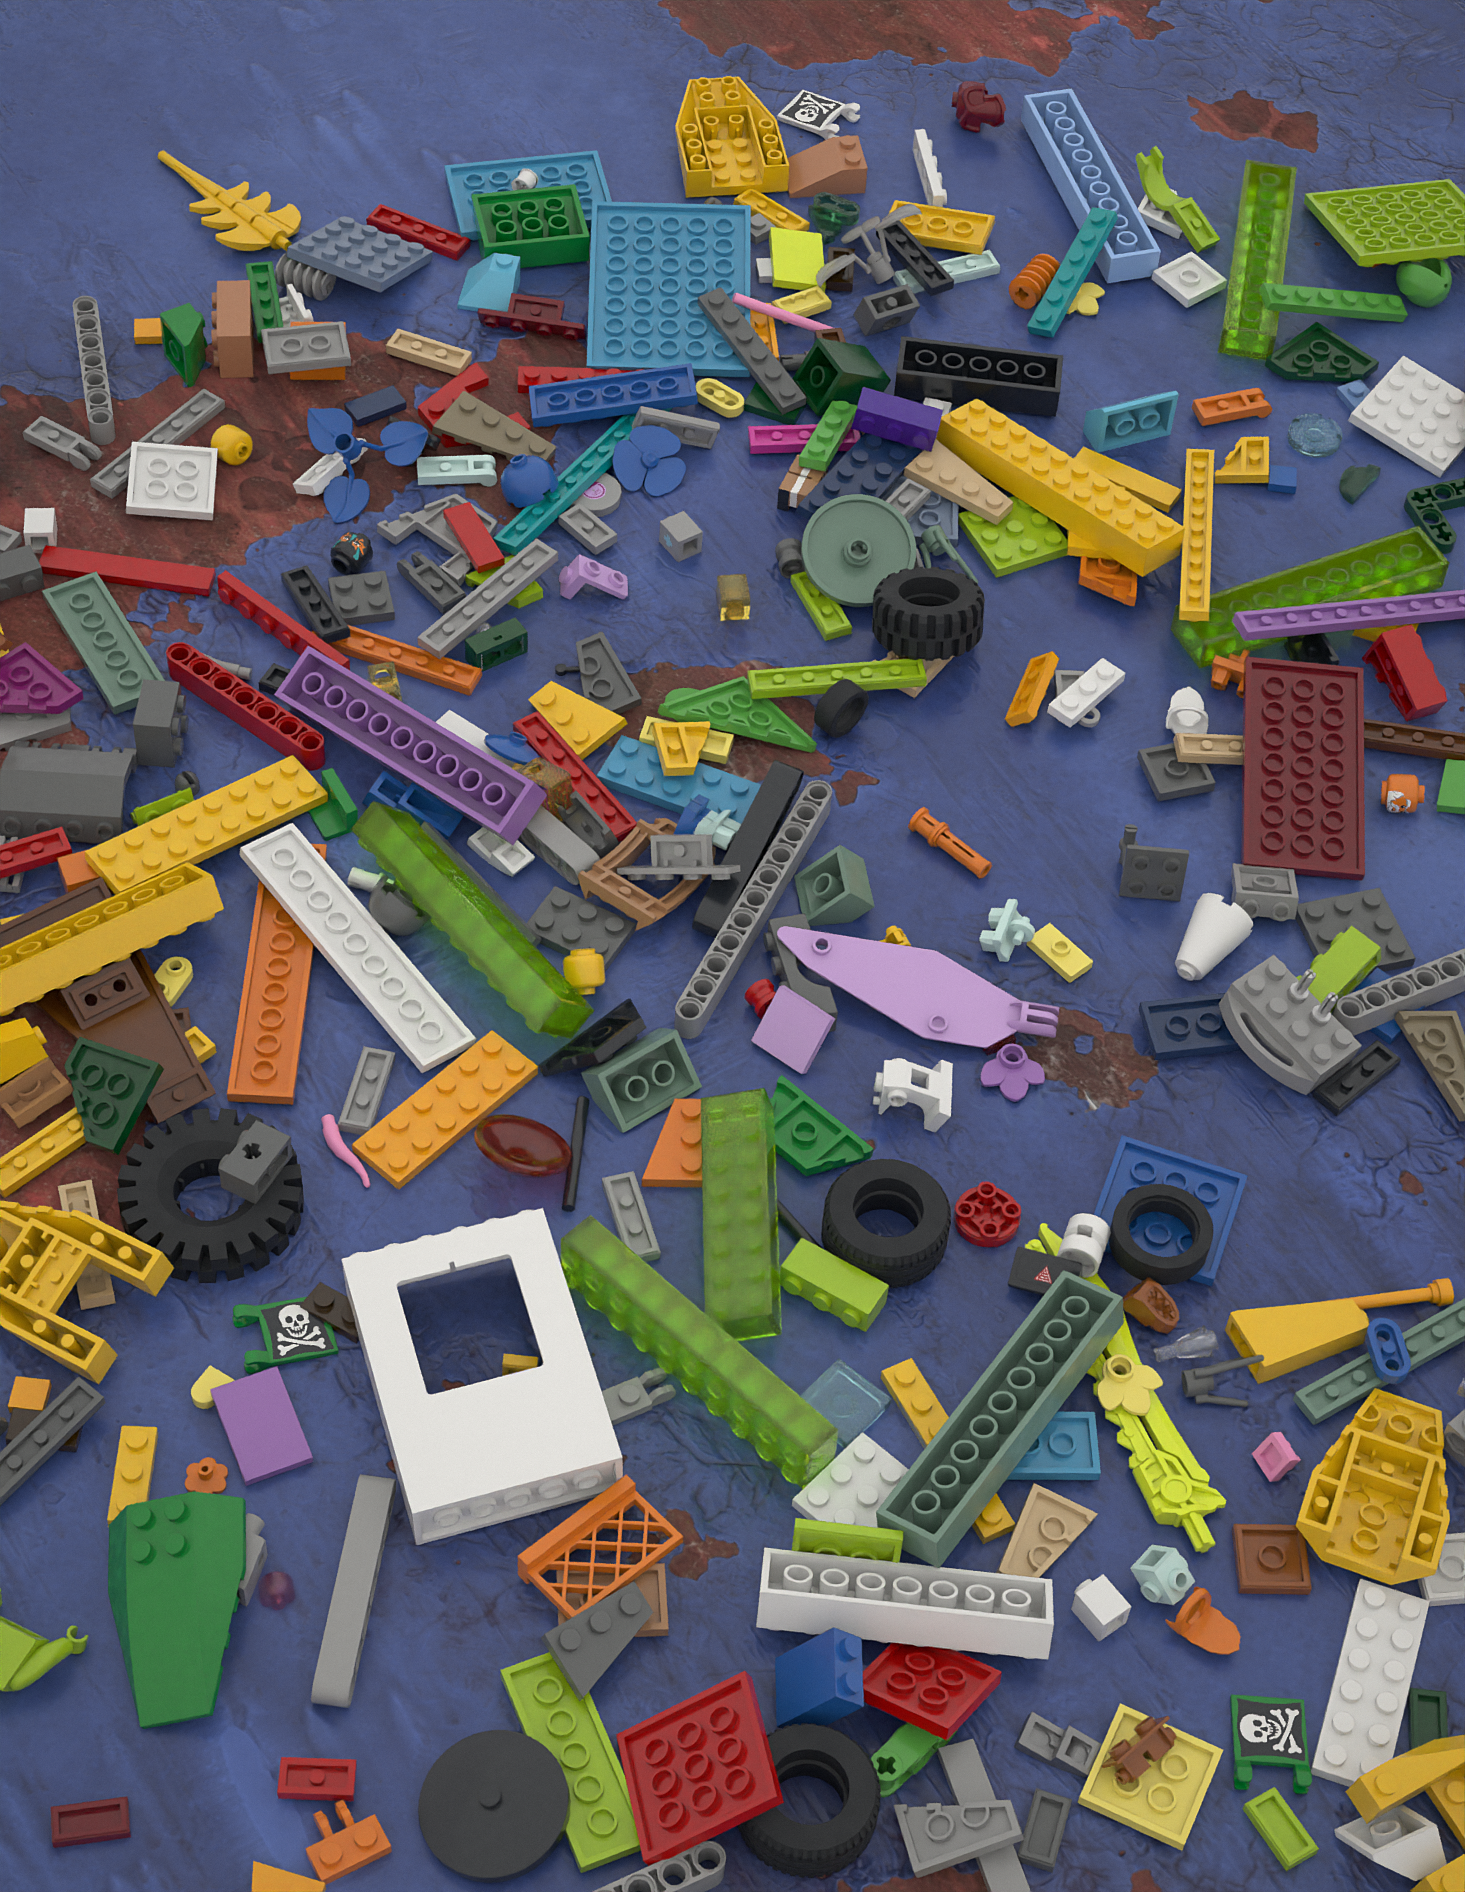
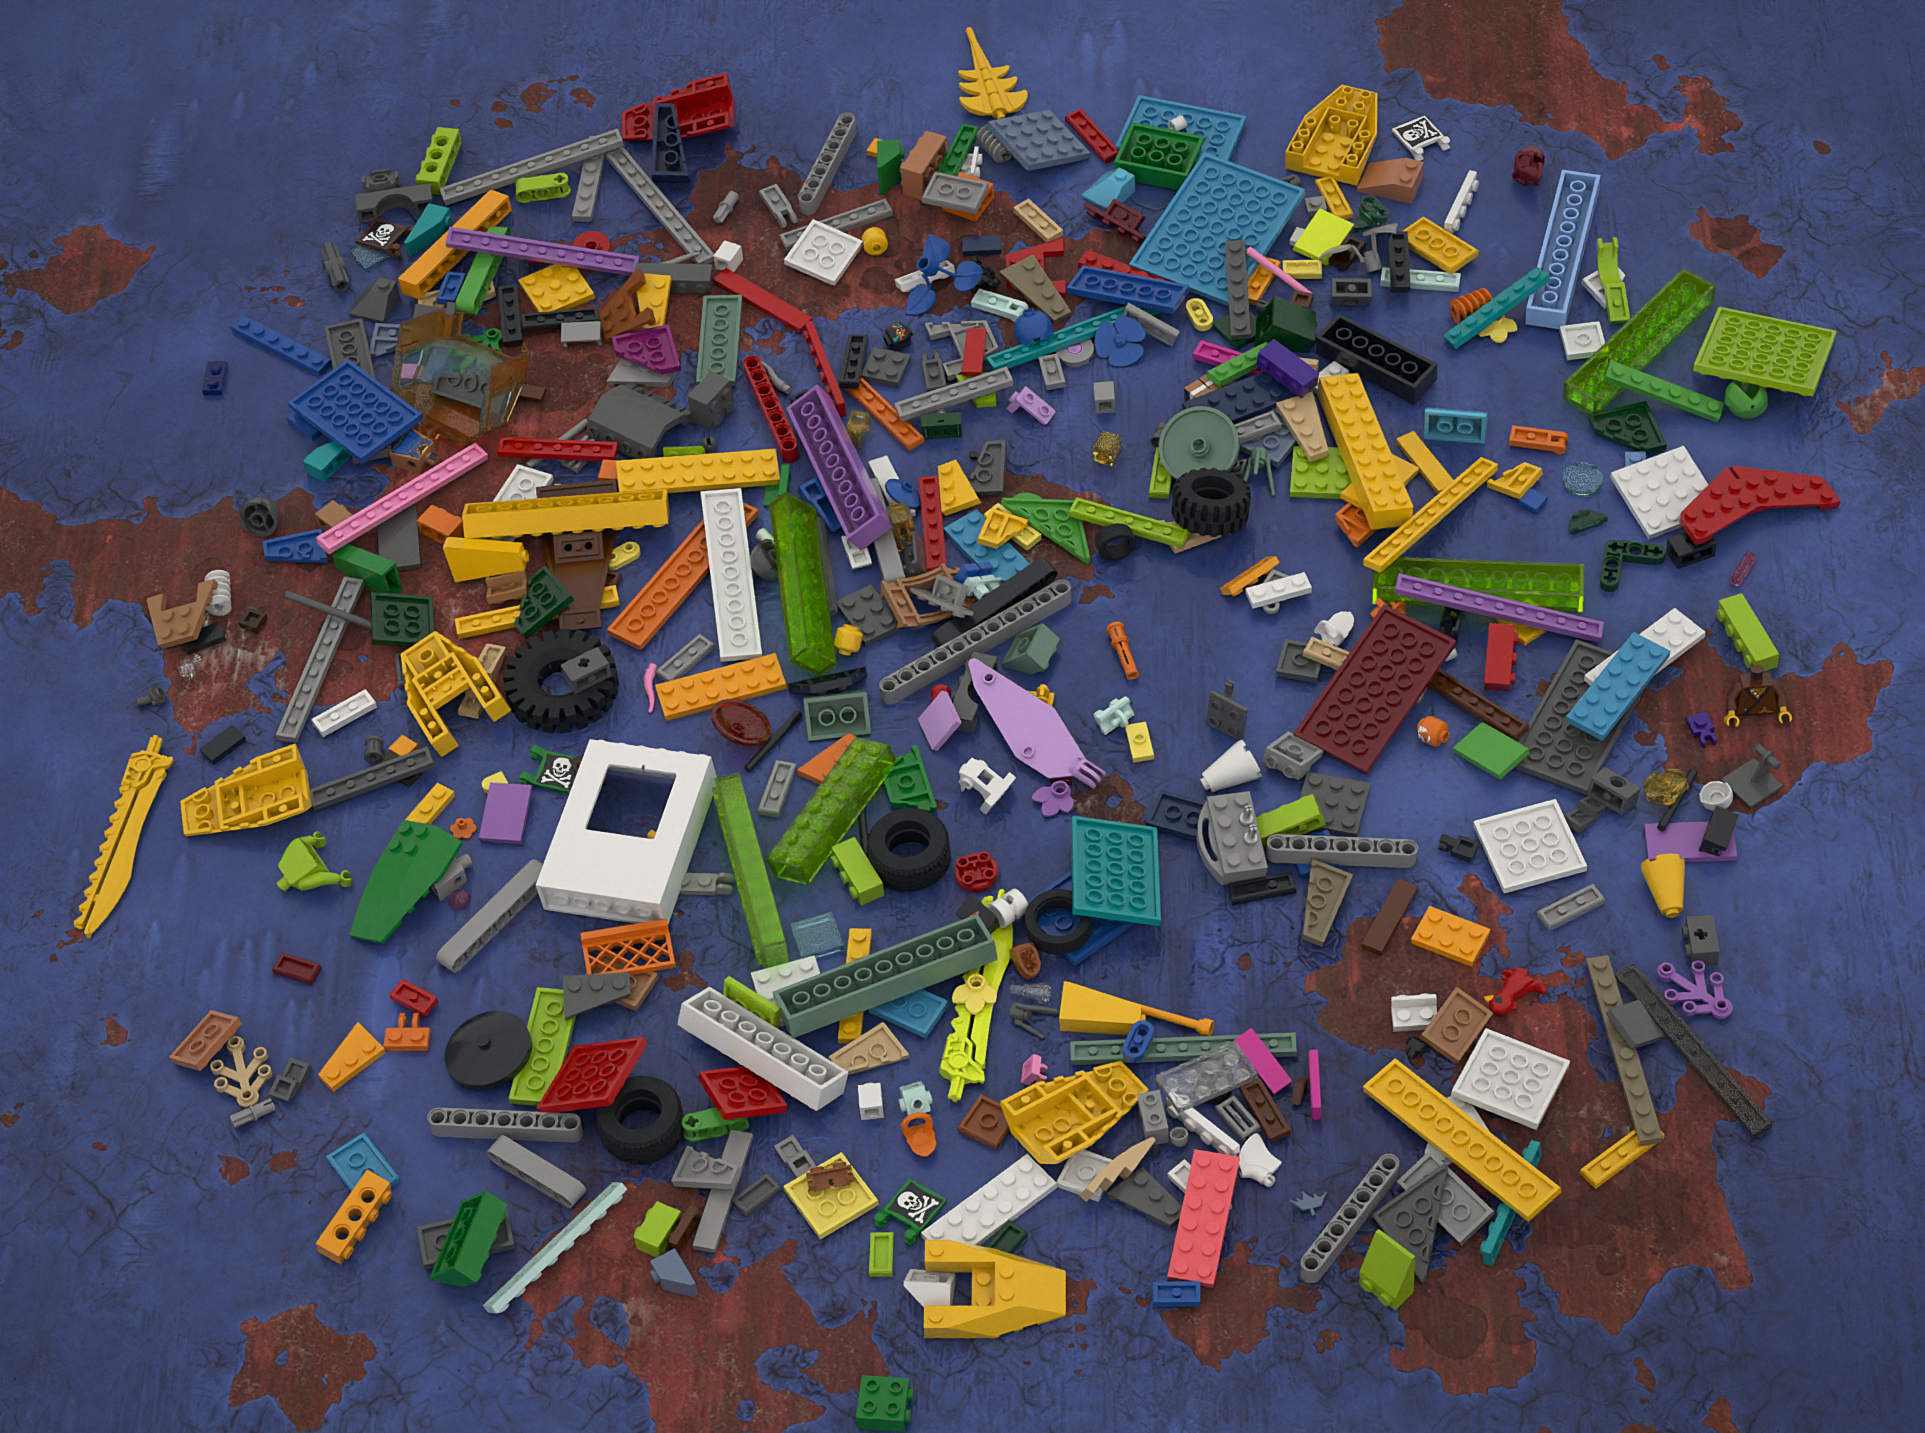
camera: 40 degrees right, 0 degrees up
blue brick [775,1627,864,1729] -> none
none -> teal plate [1071,816,1161,926]

